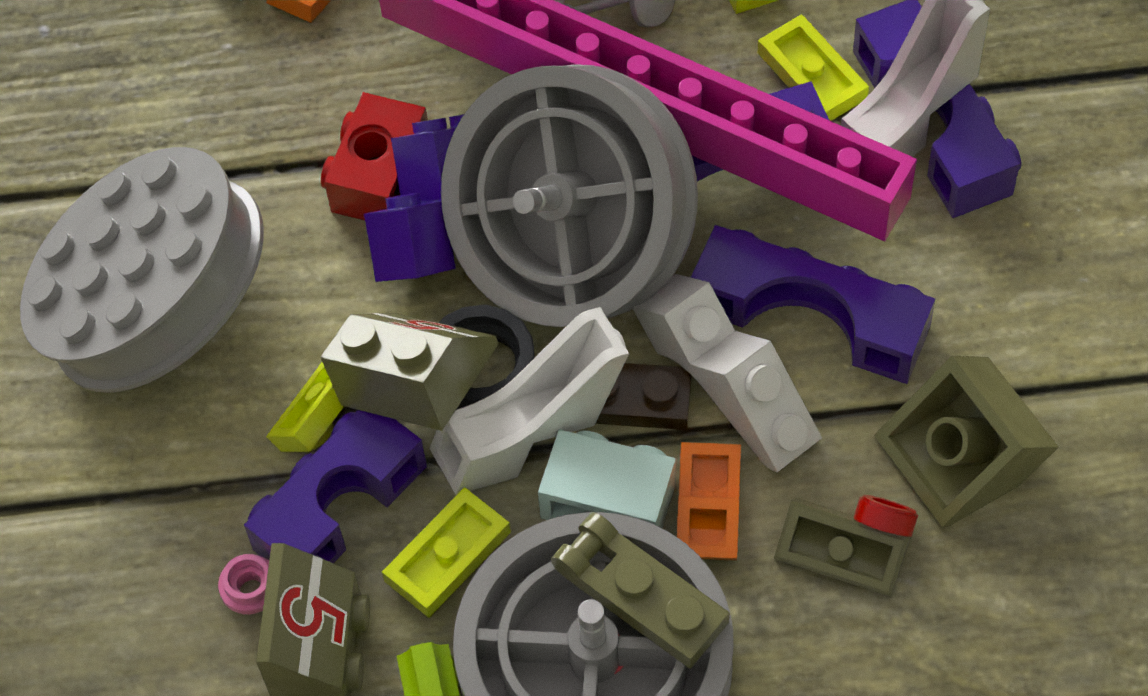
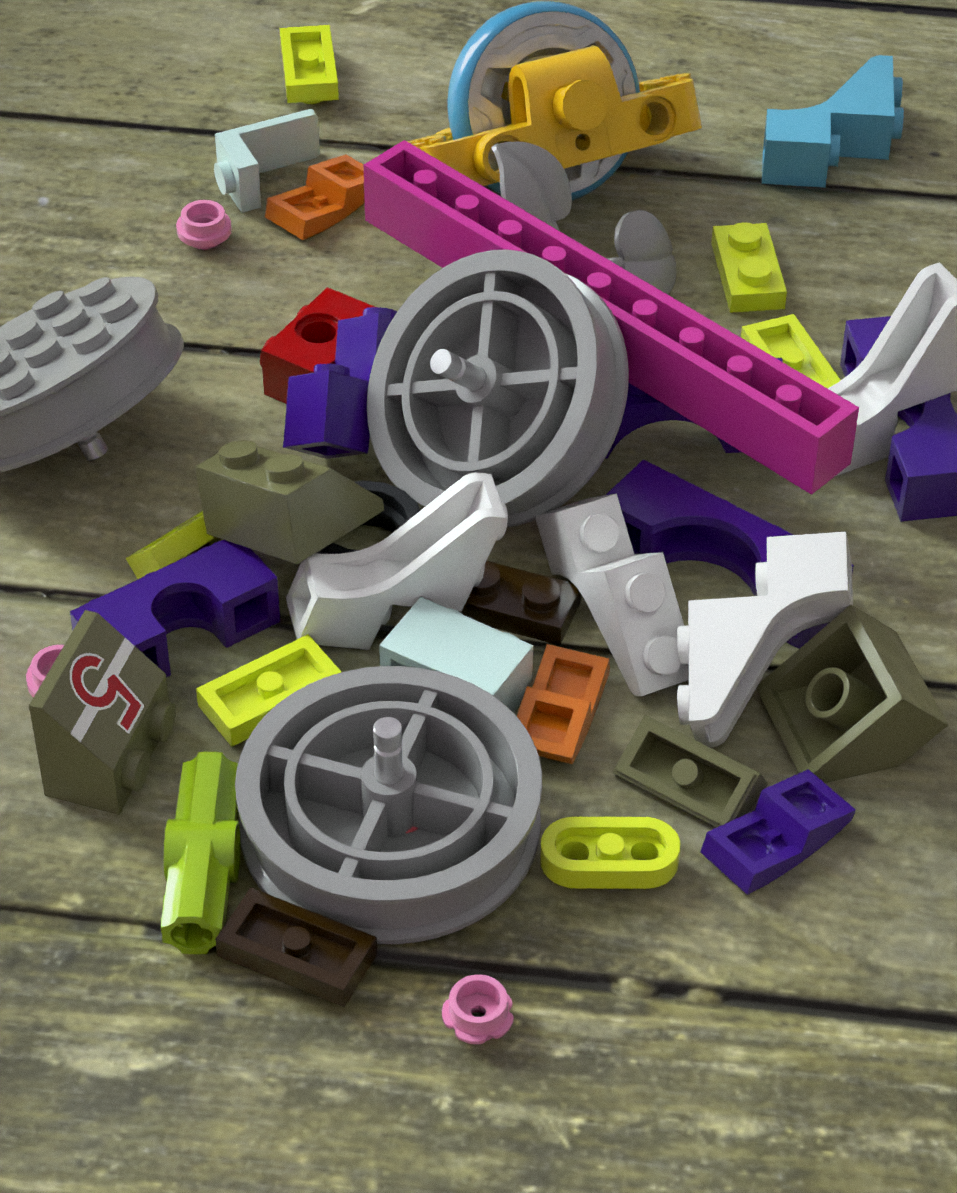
camera: 10 degrees right, 15 degrees down
olive plate [550,512,730,669] -> none
red tile [853,495,919,537] -> none
none -> bright pink plate [176,200,232,250]
none -> neon yellow plate [540,817,680,889]
none -> white arch [677,532,853,748]
none -> dark purple slope [700,769,856,895]

